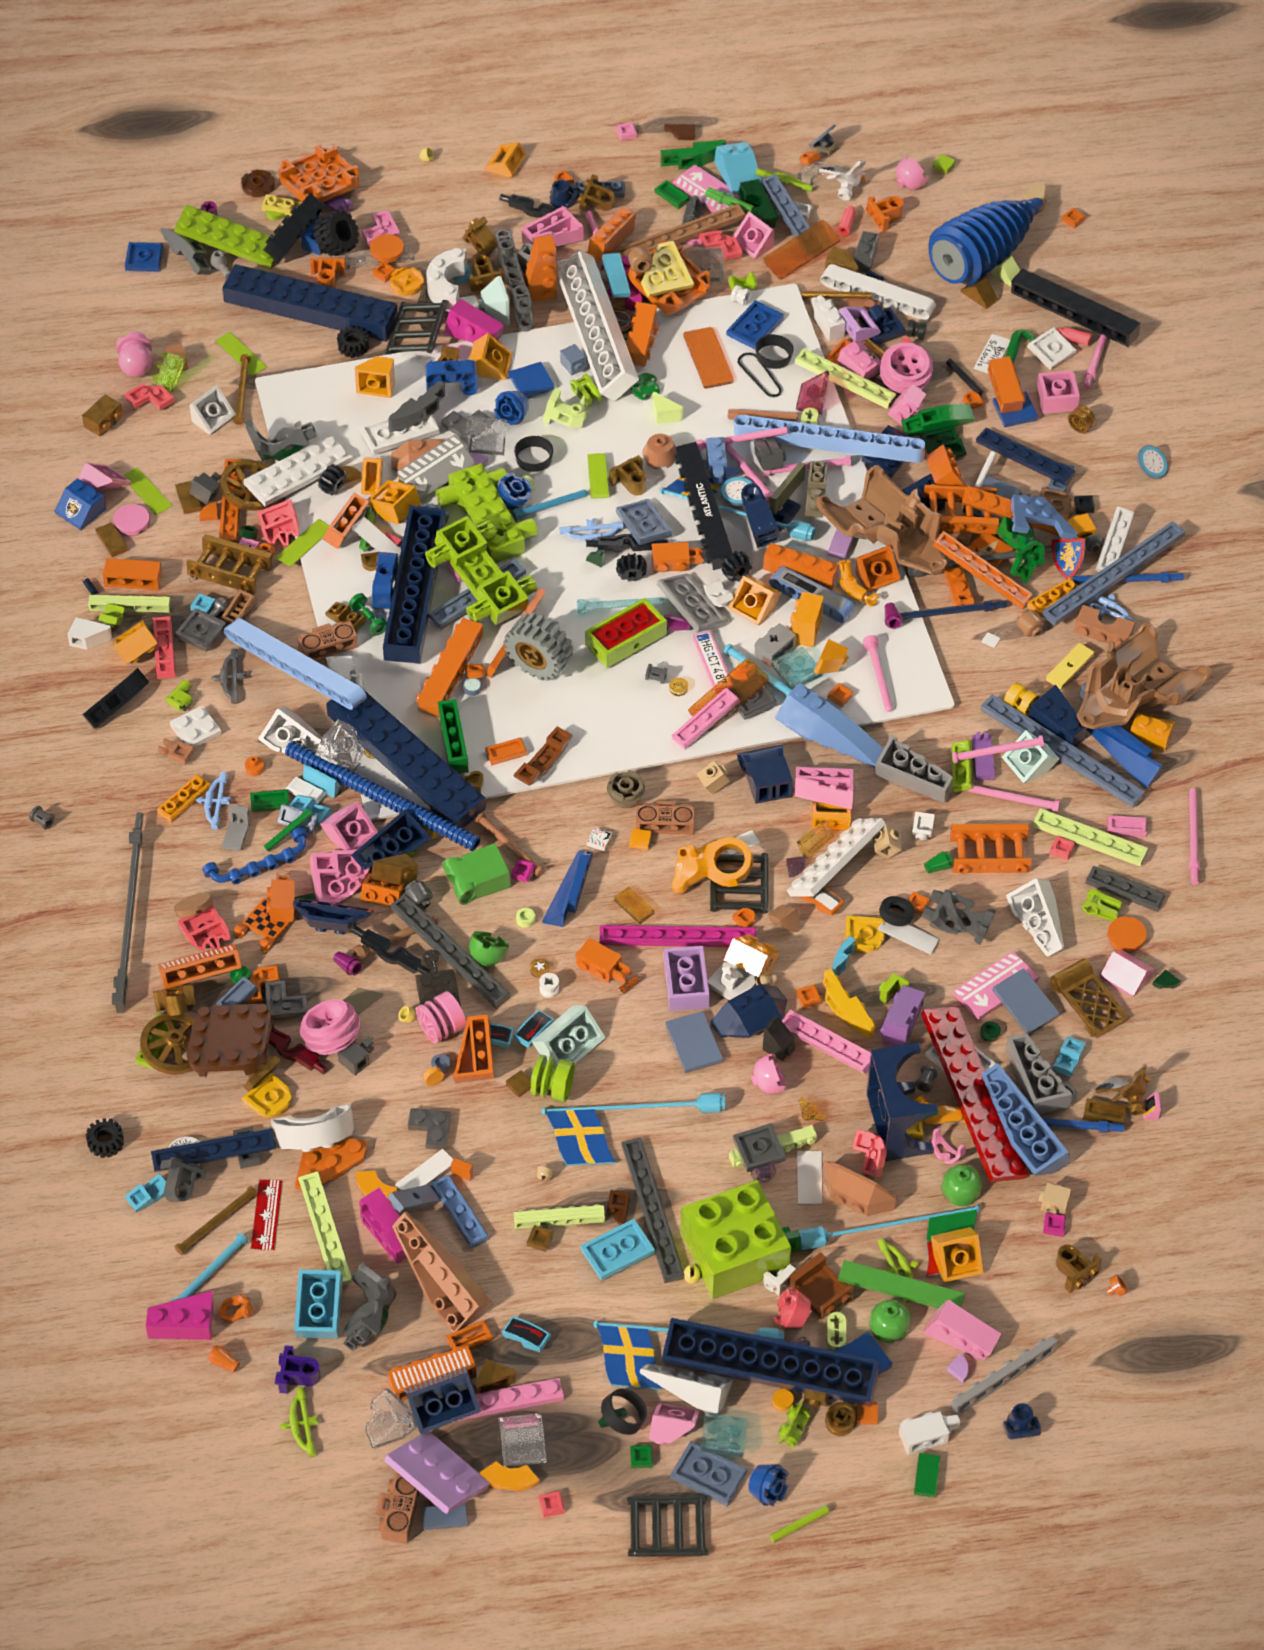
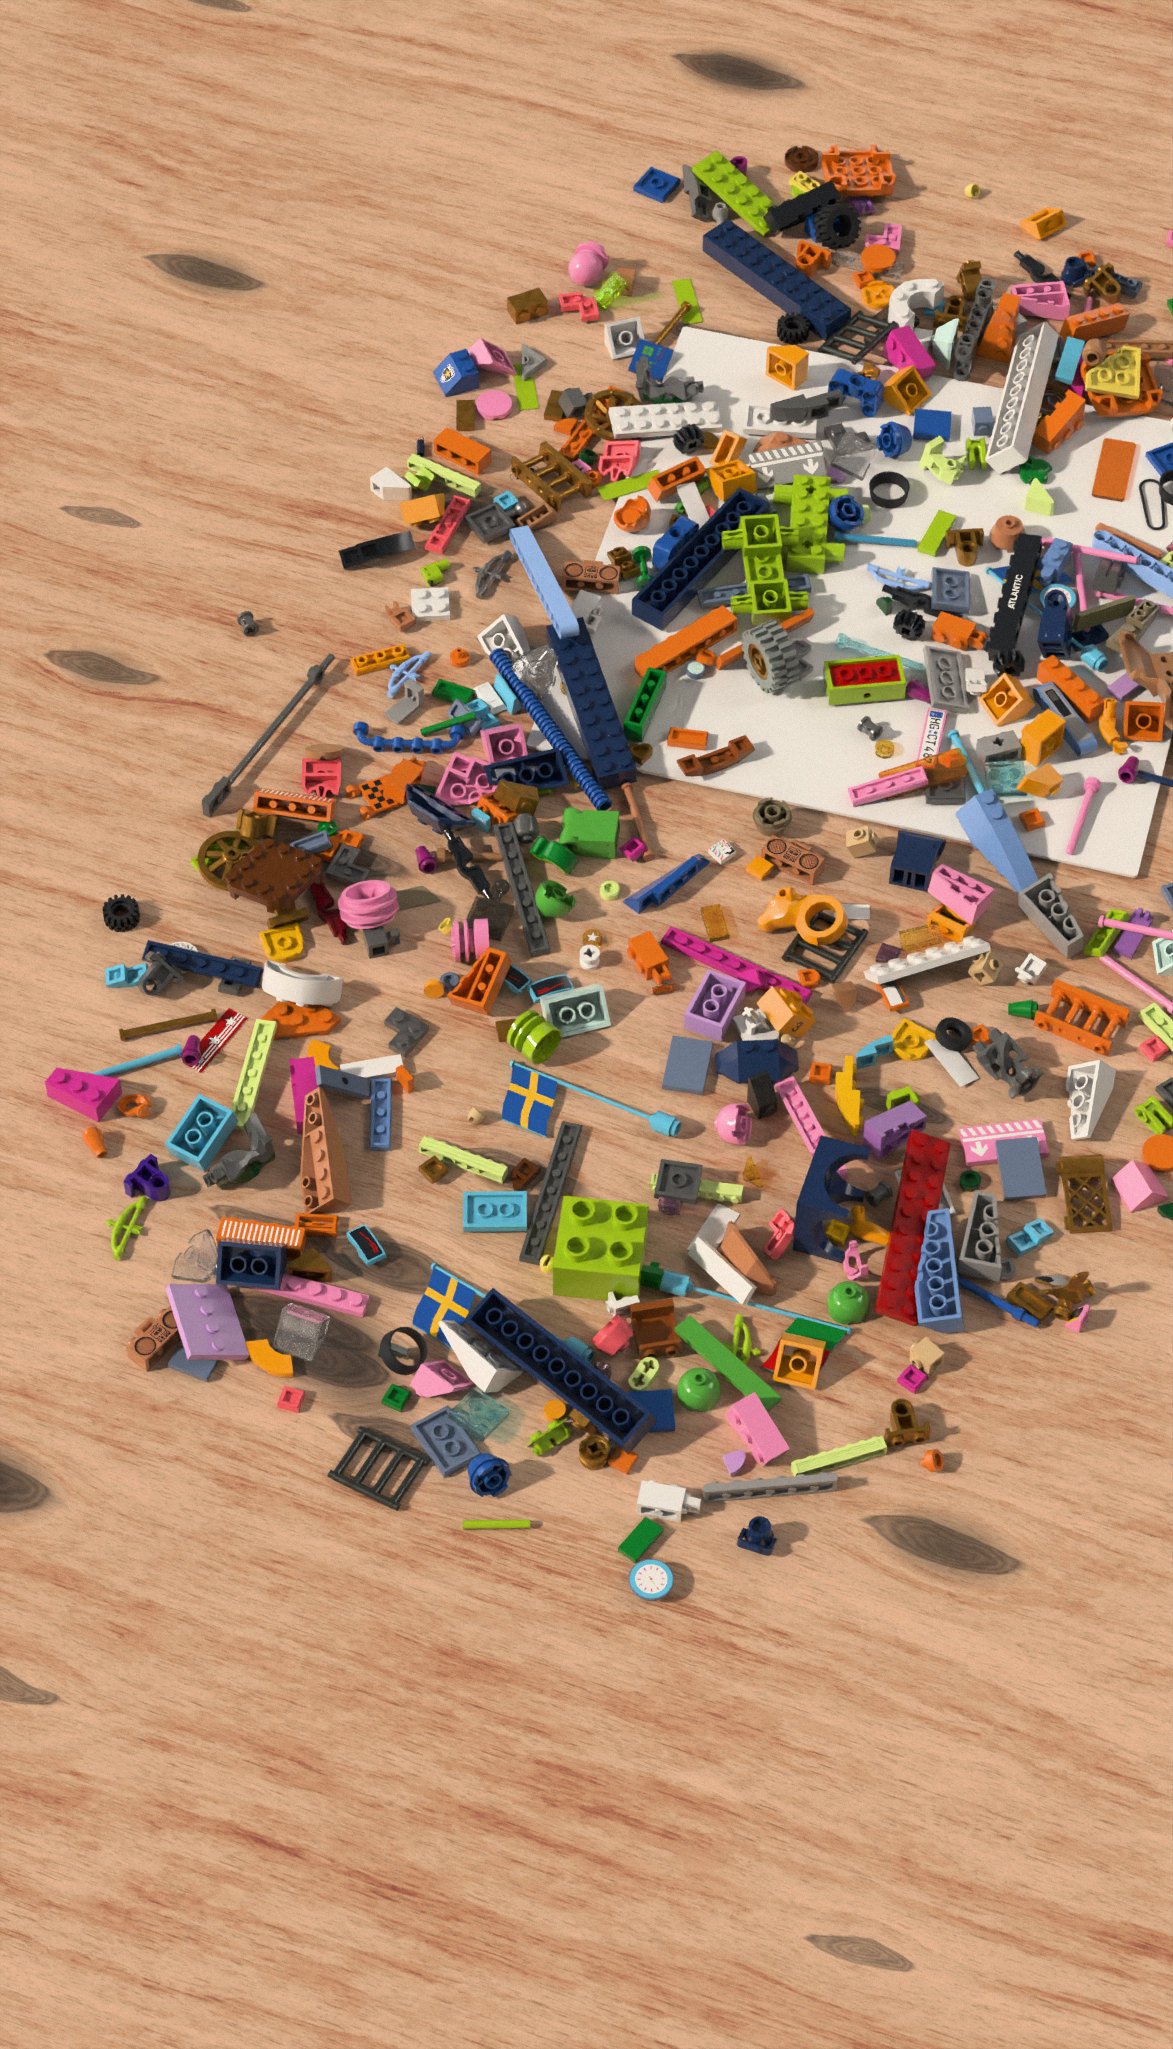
camera: 30 degrees right, 0 degrees up
none -> magenta cone [181,1035,201,1066]
none -> medium azure tile [472,807,491,834]
none -> light grey tile [522,344,547,381]
none -> green animal [530,837,578,875]
none -> orange piece [614,496,651,533]
none -> blue tile [628,338,674,383]
none -> piece [629,1559,674,1601]
none -> white tile [688,1237,757,1305]
none -> dark pink tile [737,968,763,993]
none -> yellowish green piece [791,1436,887,1477]

